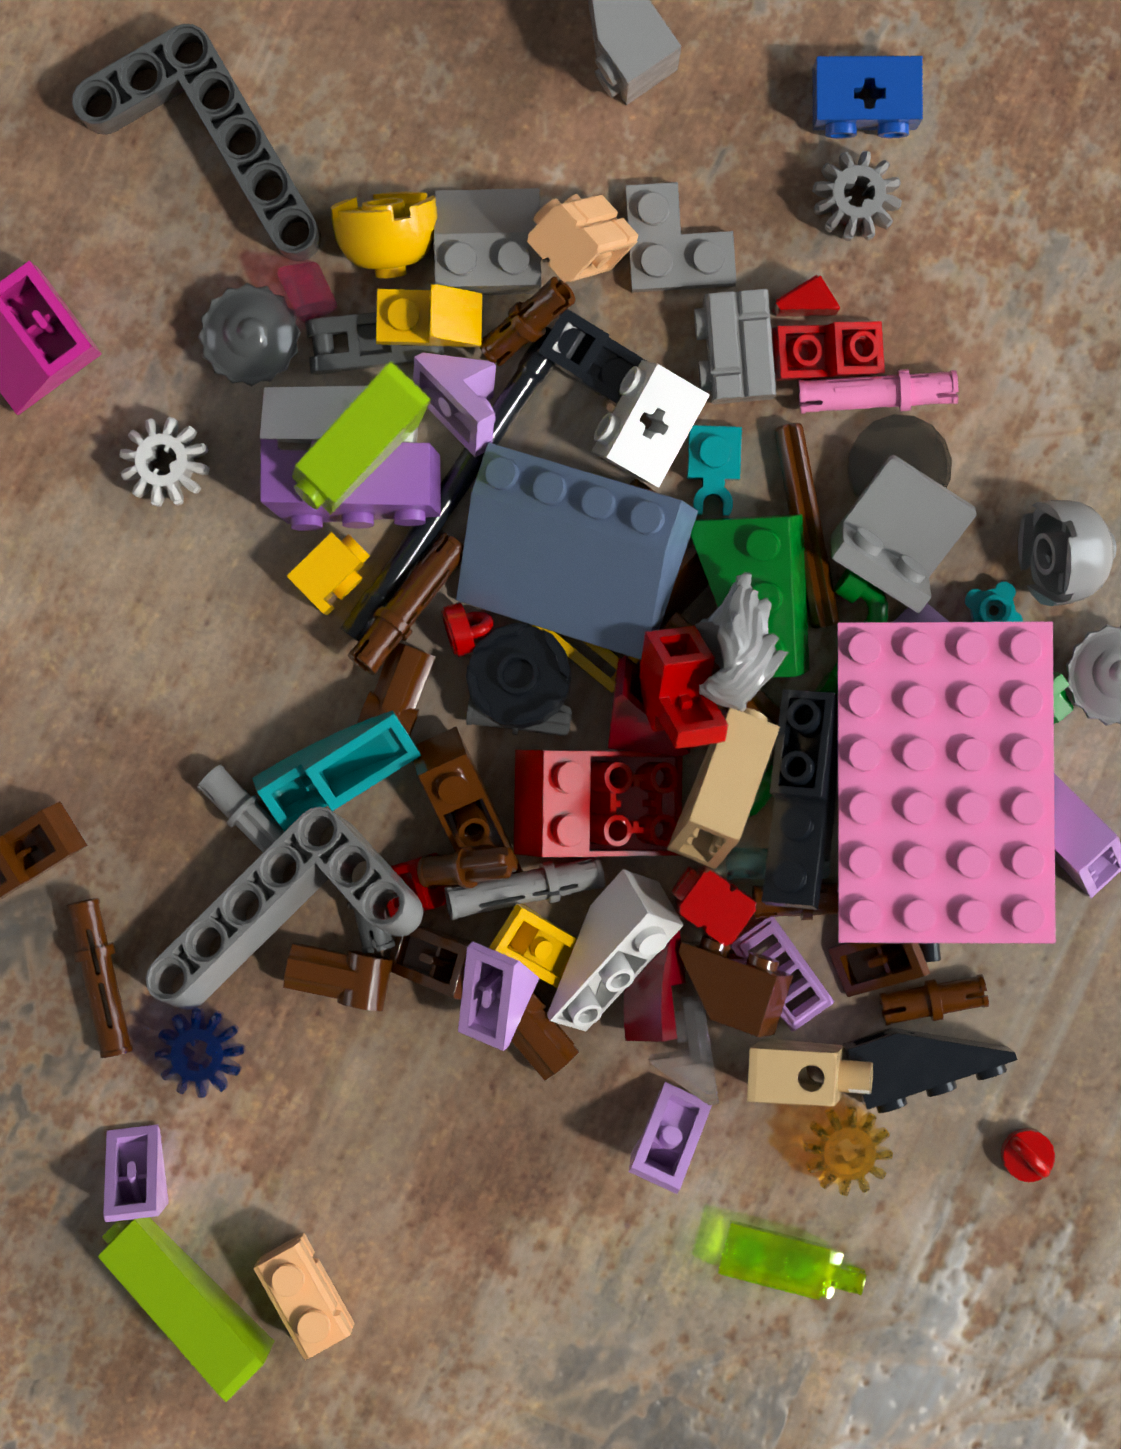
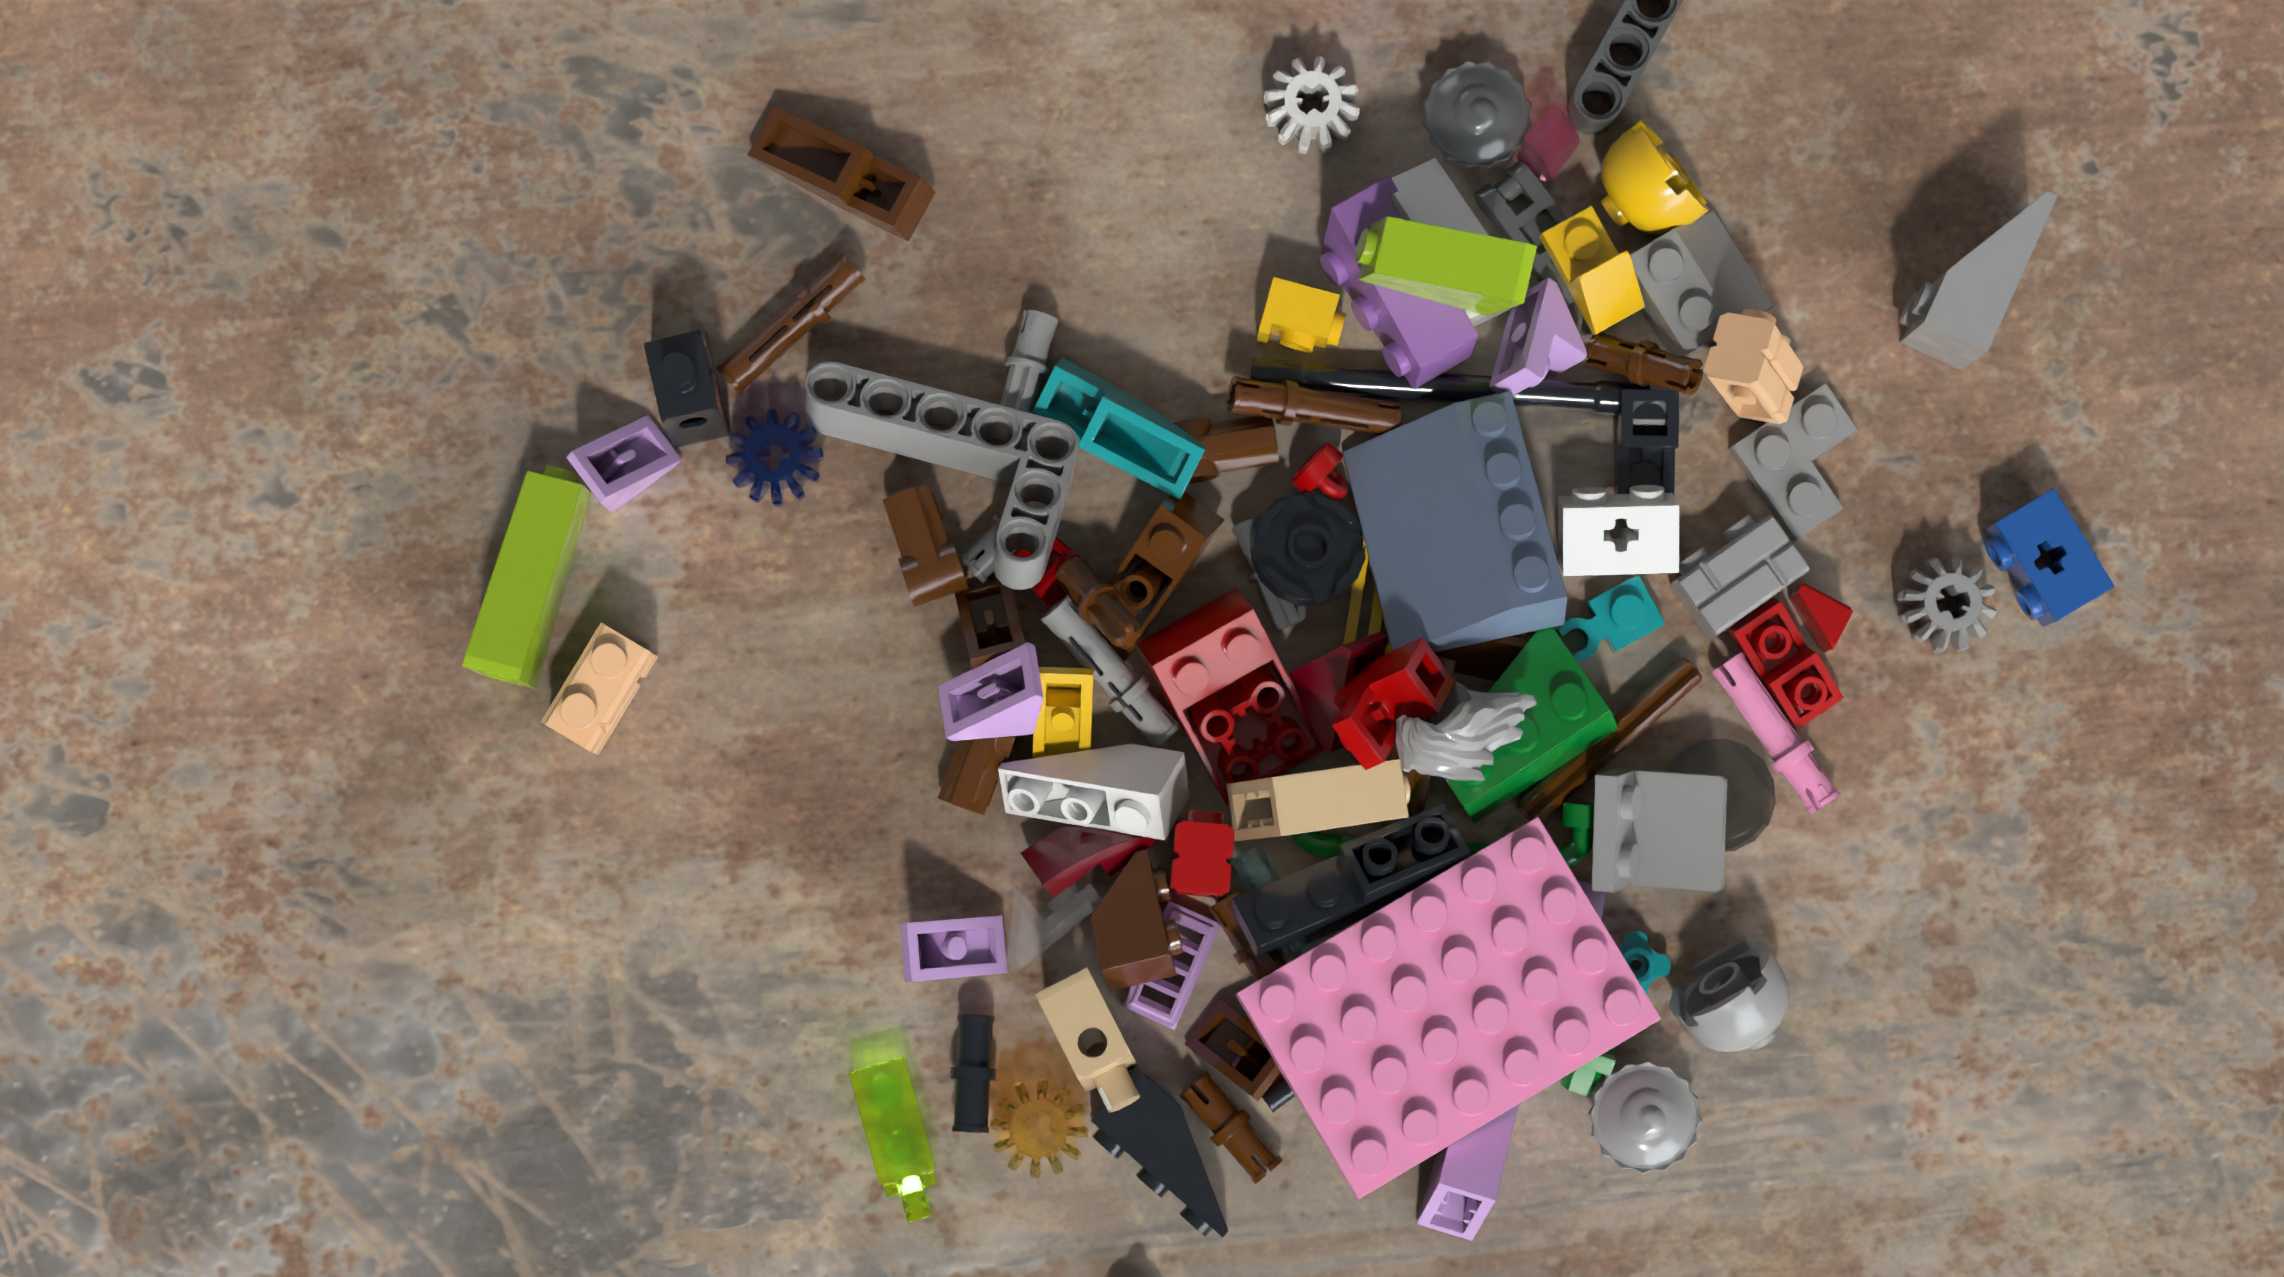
camera: 50 degrees right, 5 degrees down
none -> black torso [644,330,731,449]
none -> black pin [950,1014,996,1133]

